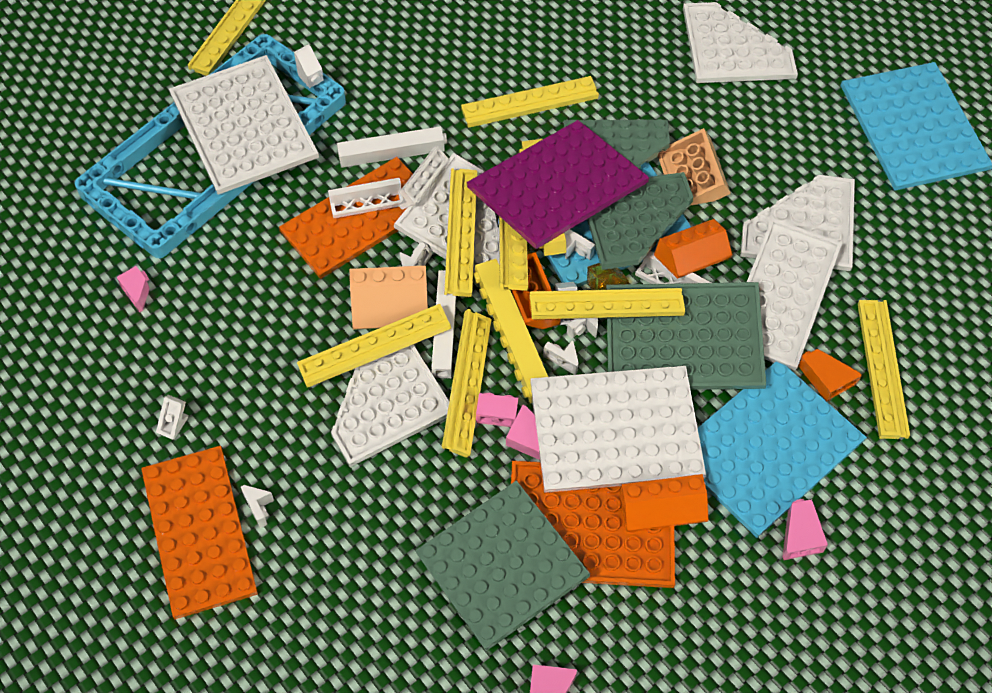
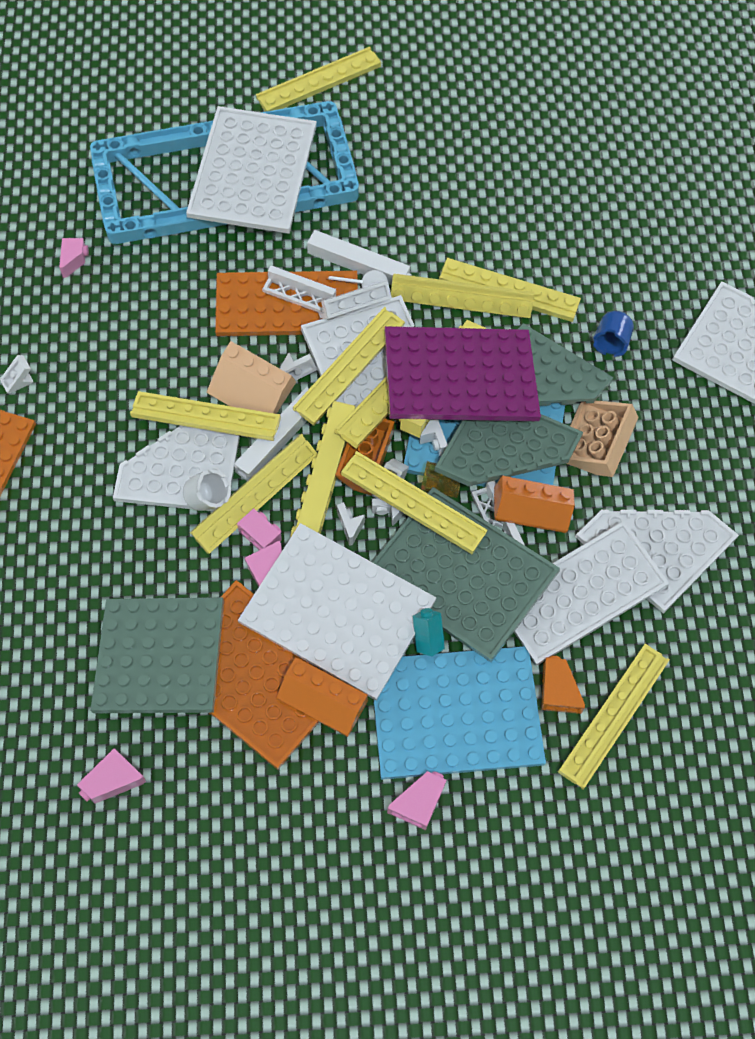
camera: 35 degrees right, 5 degrees up
white slope [241,485,274,528] -> none
white slope [294,44,324,88] -> none
none -> white cylinder [183,469,231,511]
none -> white piece [328,270,388,288]
none -> light yellow plate [391,273,535,318]
none -> teal brick [413,608,445,657]
none -> blue cylinder [593,311,634,357]

